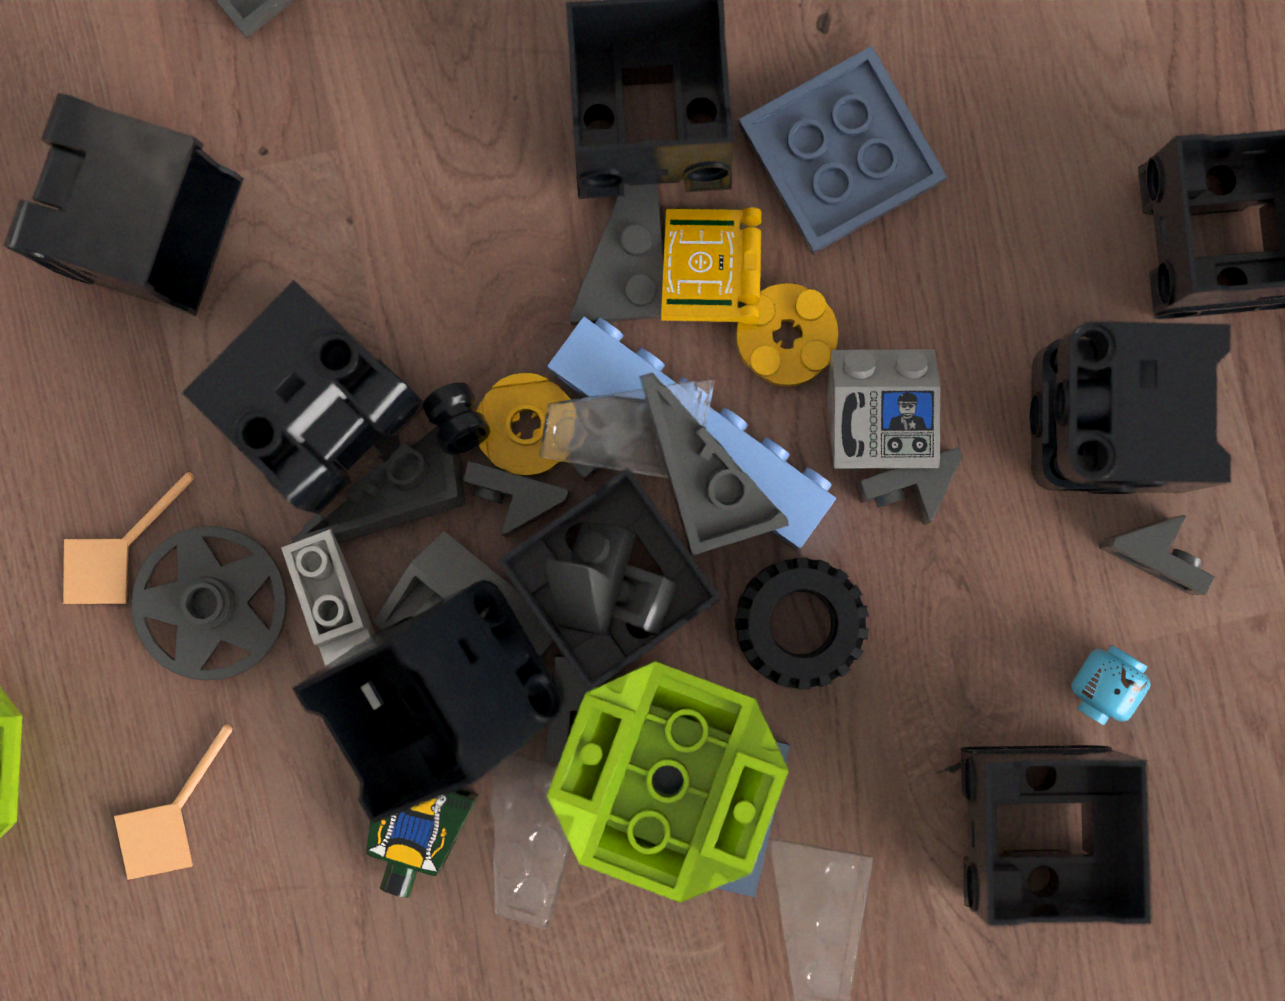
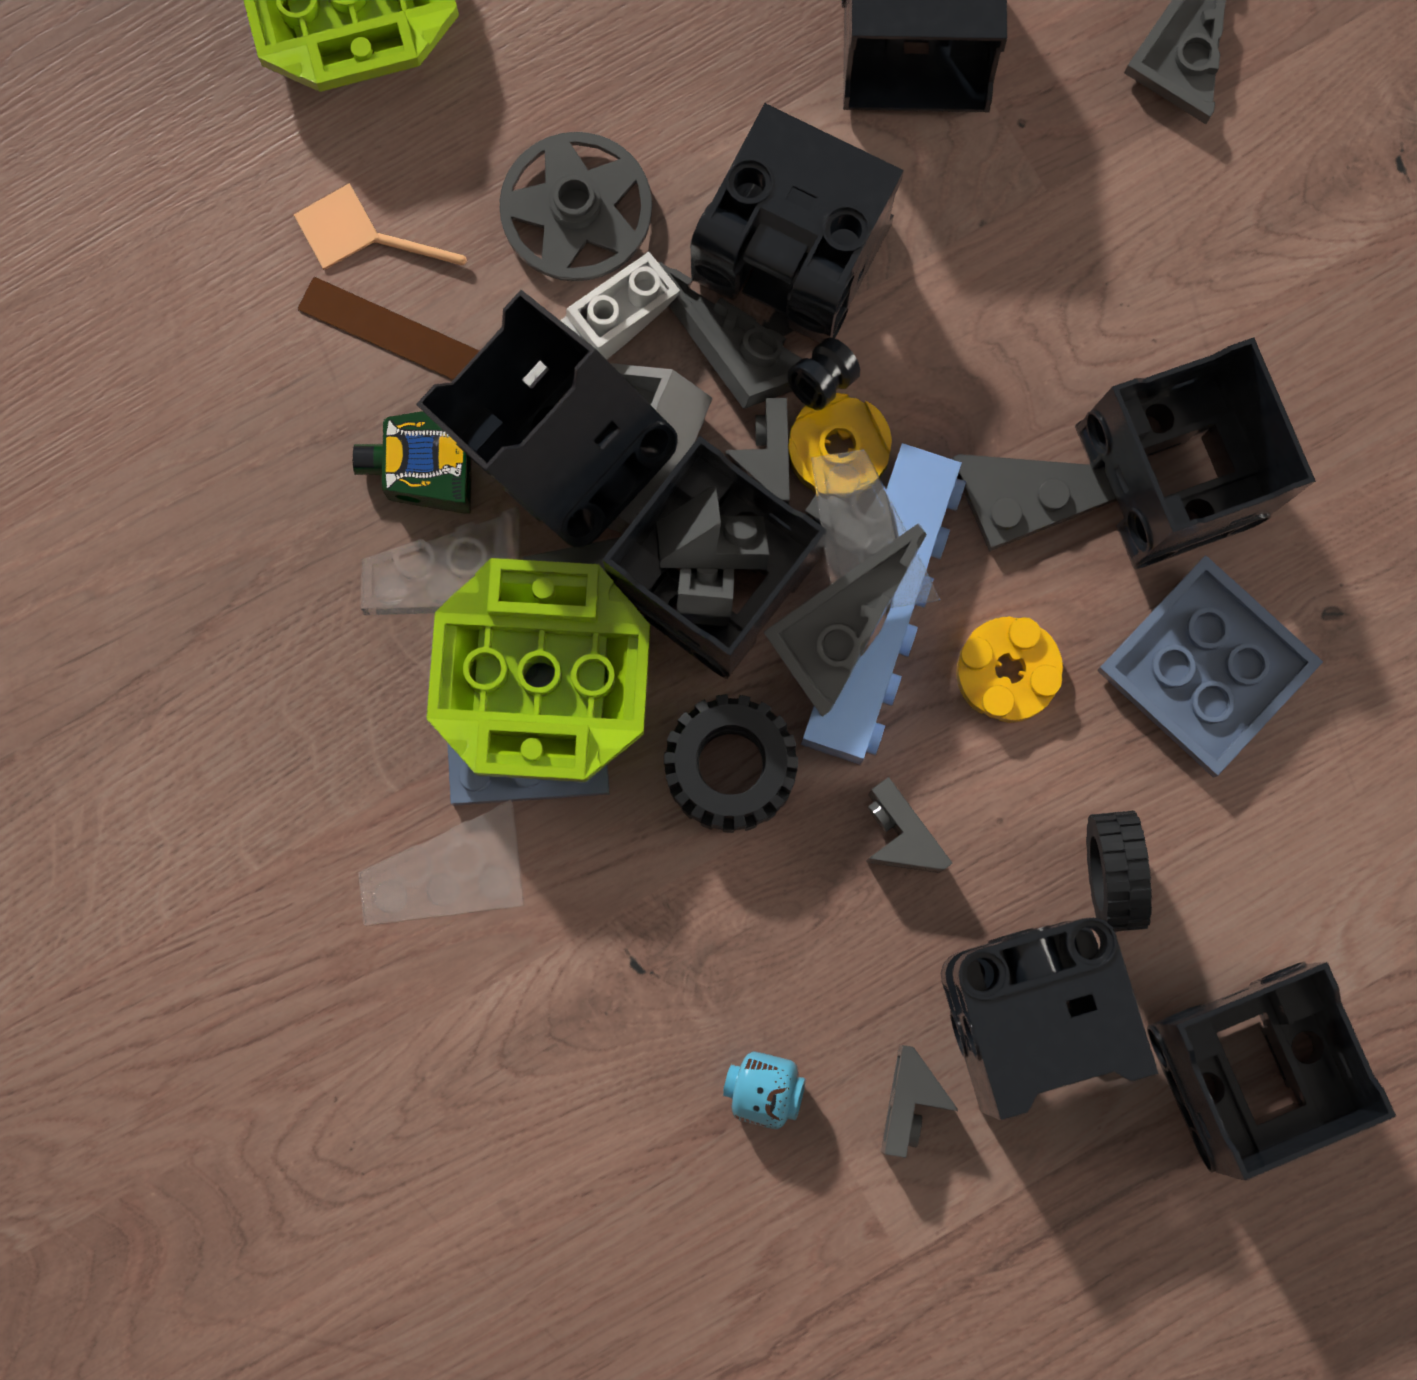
camera: 70 degrees right, 5 degrees down
light nougat piece [63,472,194,604] -> none
yellow piece [661,207,762,325] -> none
light grey slope [827,349,941,468] -> none
black piece [961,745,1151,926] -> none
none -> reddish brown sticker [298,277,480,380]
none -> black tyre [1086,811,1152,932]

